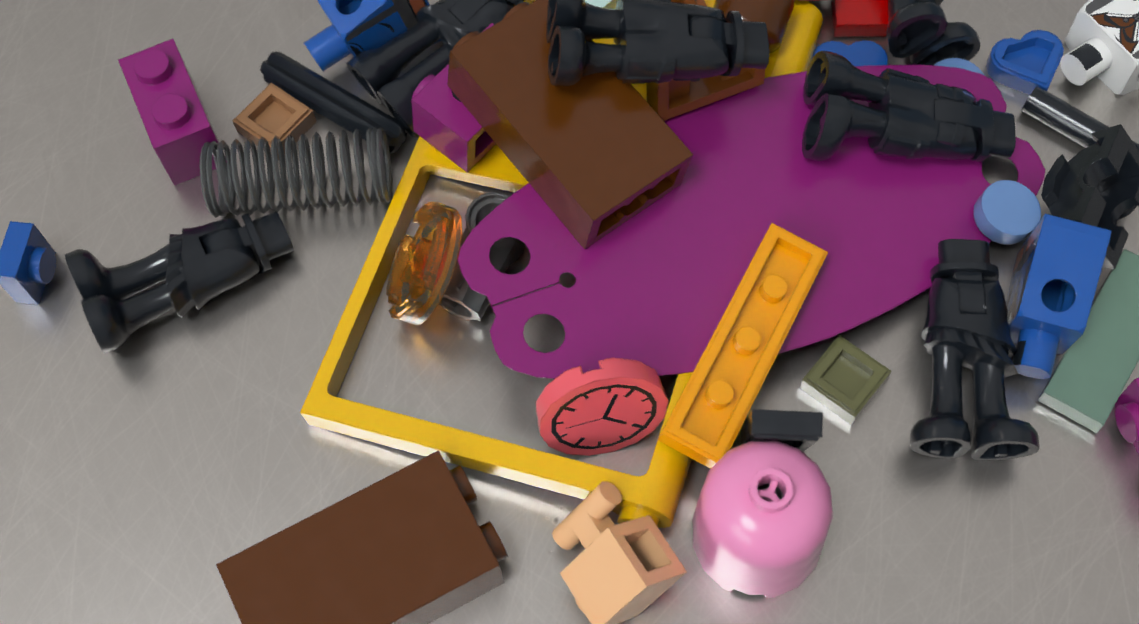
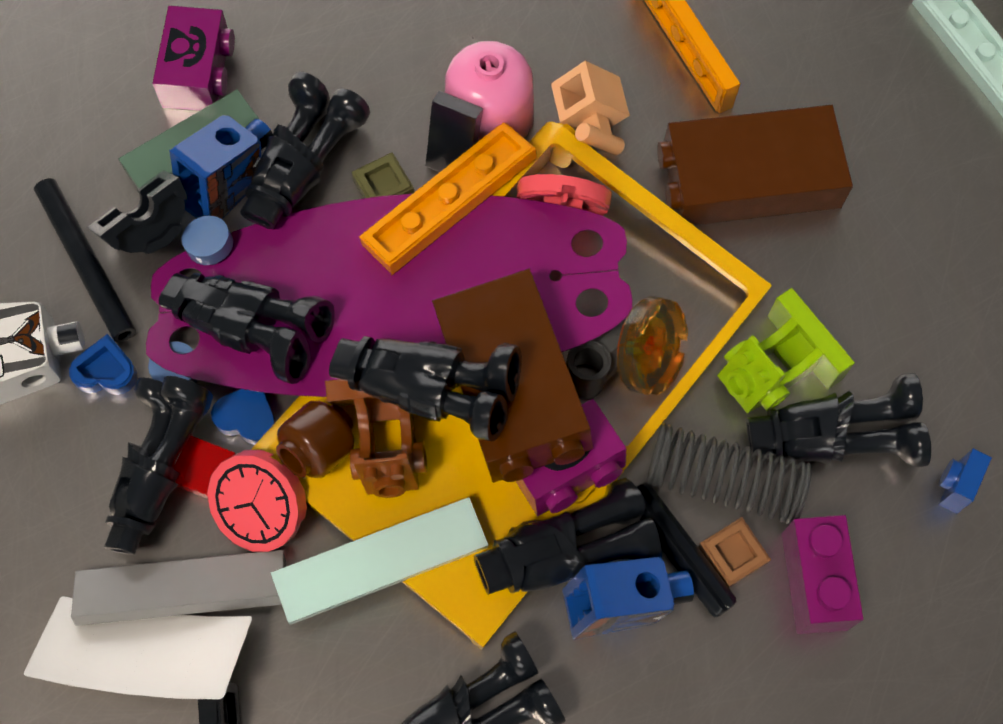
camera: 165 degrees left, 5 degrees up
none -> lime tile [717,288,855,414]

